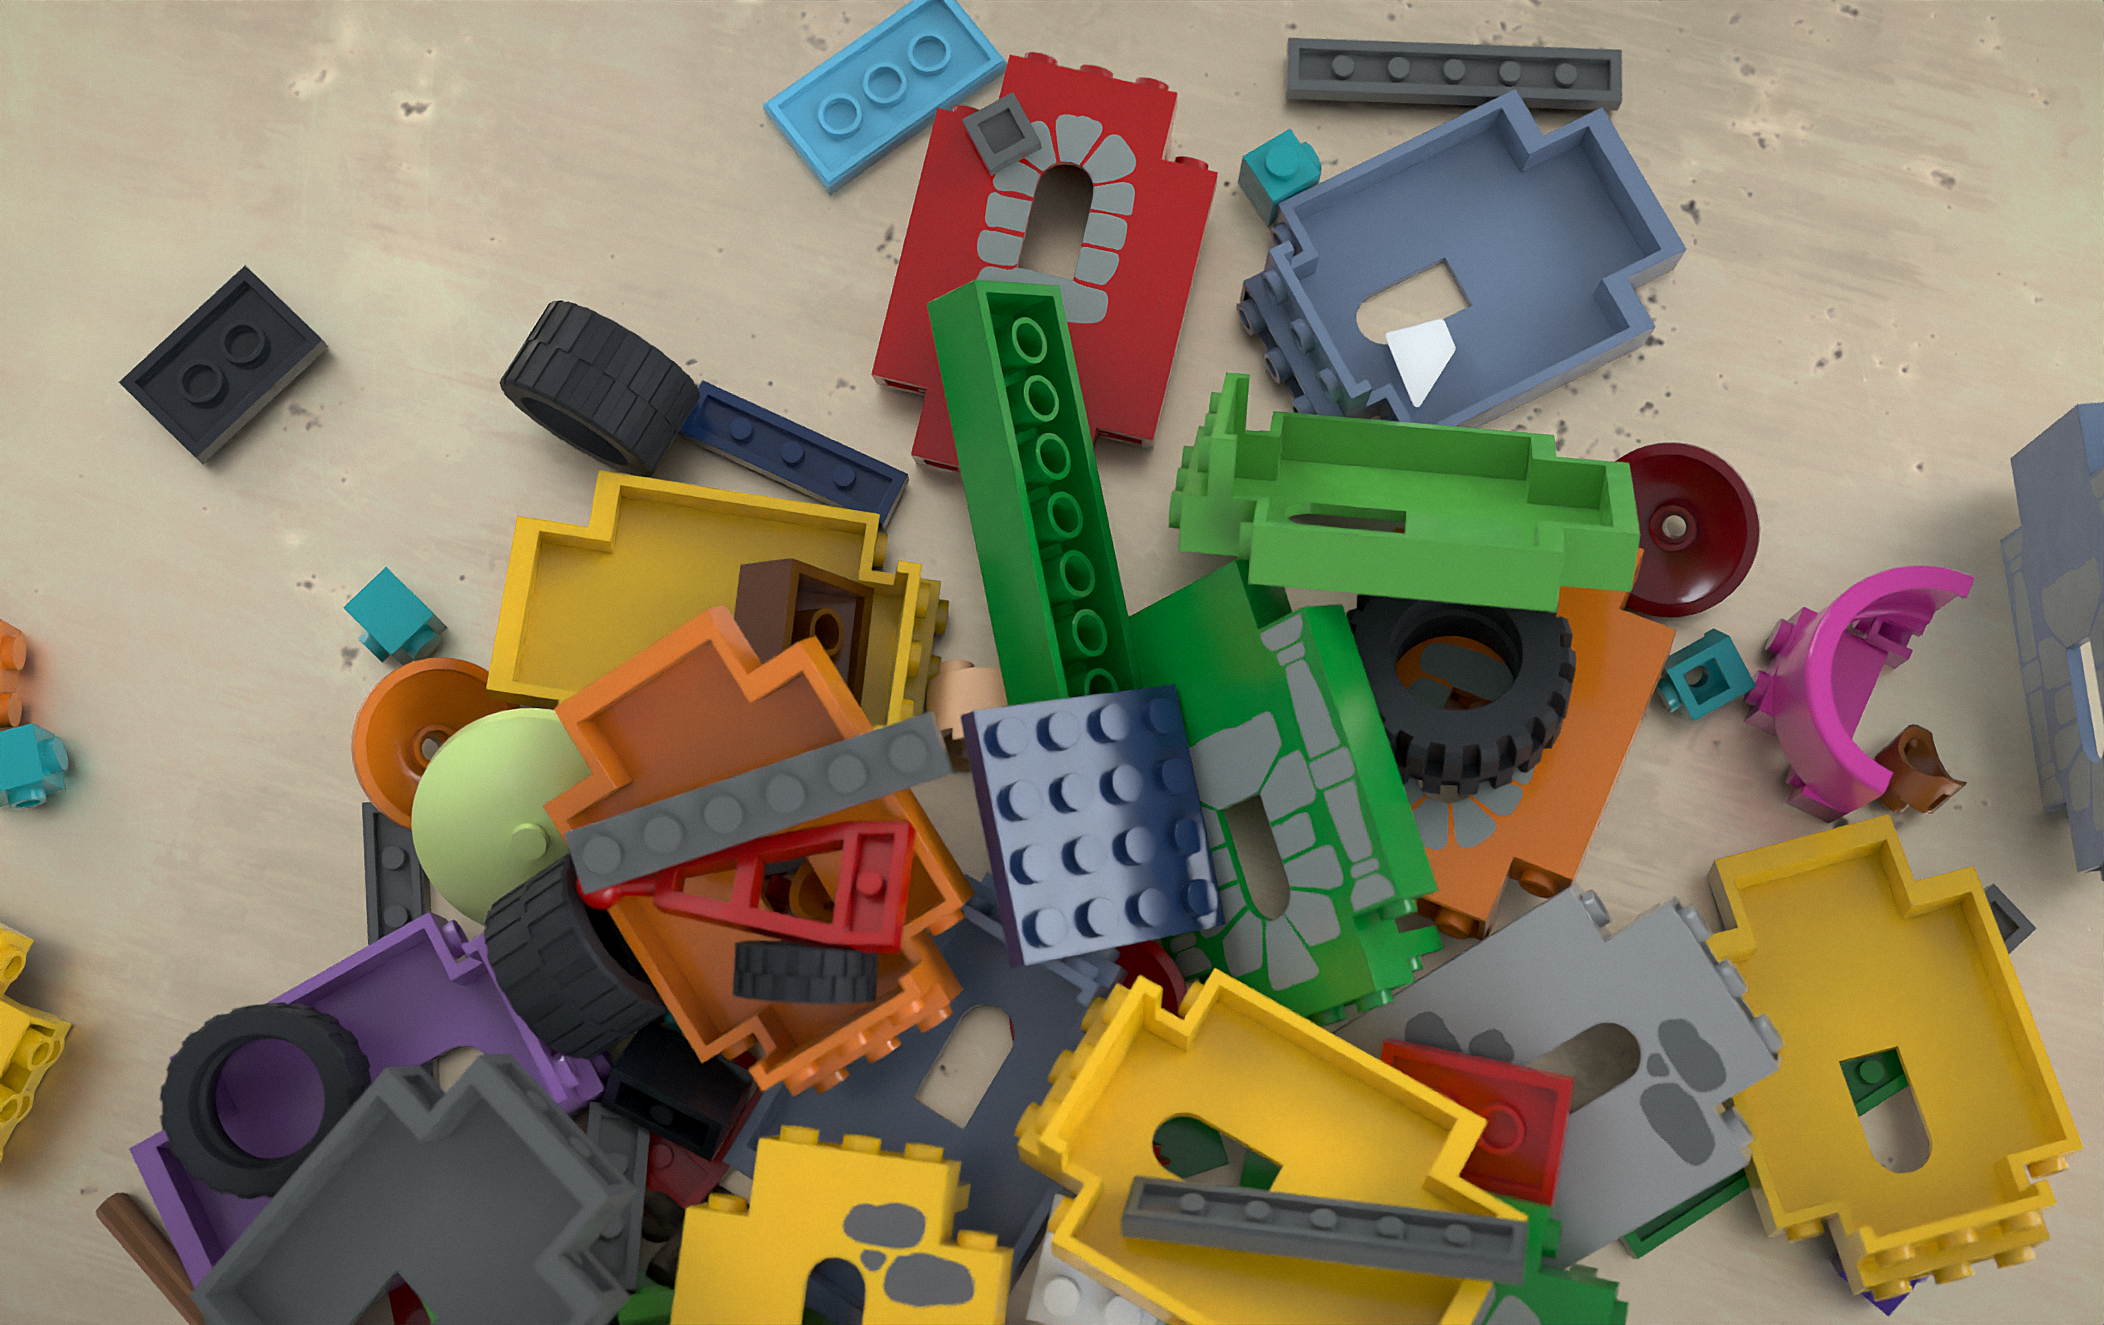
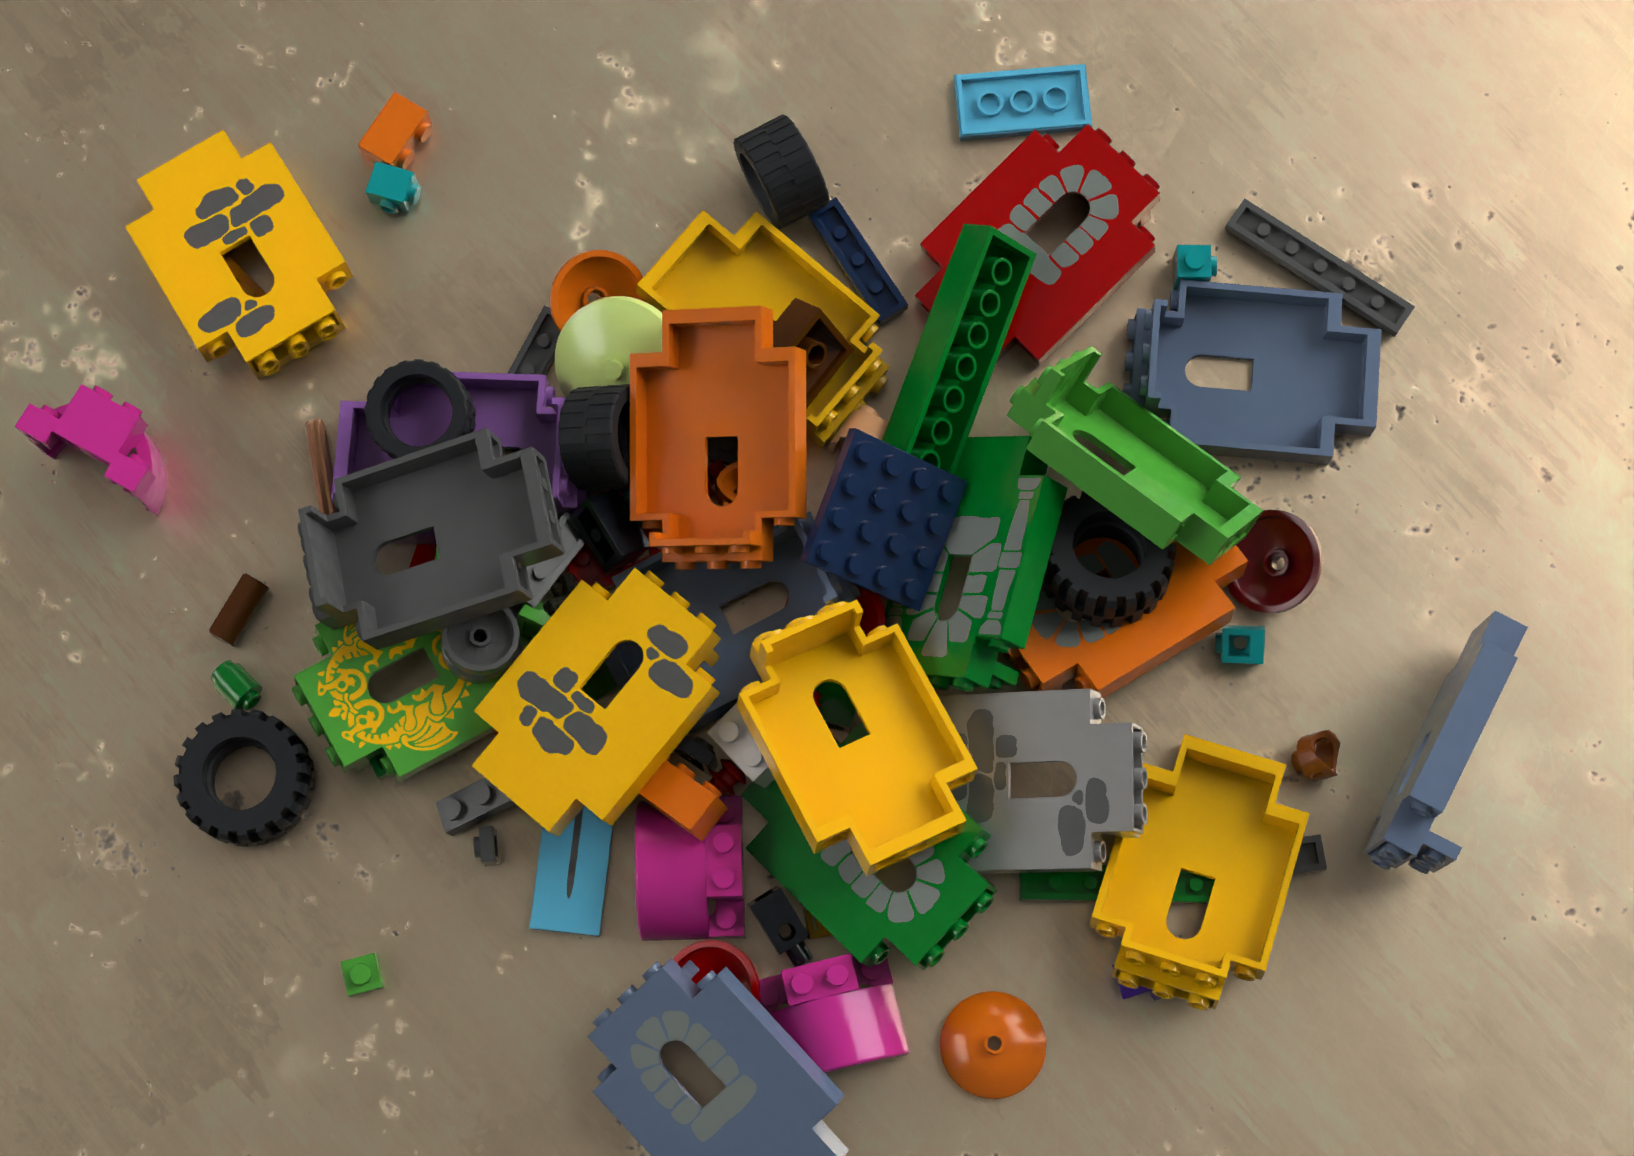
camera: 35 degrees right, 0 degrees up
black plate [119,265,328,464] -> none
teal brick [343,567,448,665] -> none
dark grey plate [564,711,954,895] -> none
red plate [577,821,916,954] -> none
black tyre [733,940,878,1004] -> none
dark grey plate [962,92,1042,176] -> none
dark grey tile [1121,1176,1528,1285] -> none
red plate [1380,1038,1575,1207] -> none
white sticker [1385,319,1456,407] -> none
dark pink piece [1743,565,1975,823] -> none

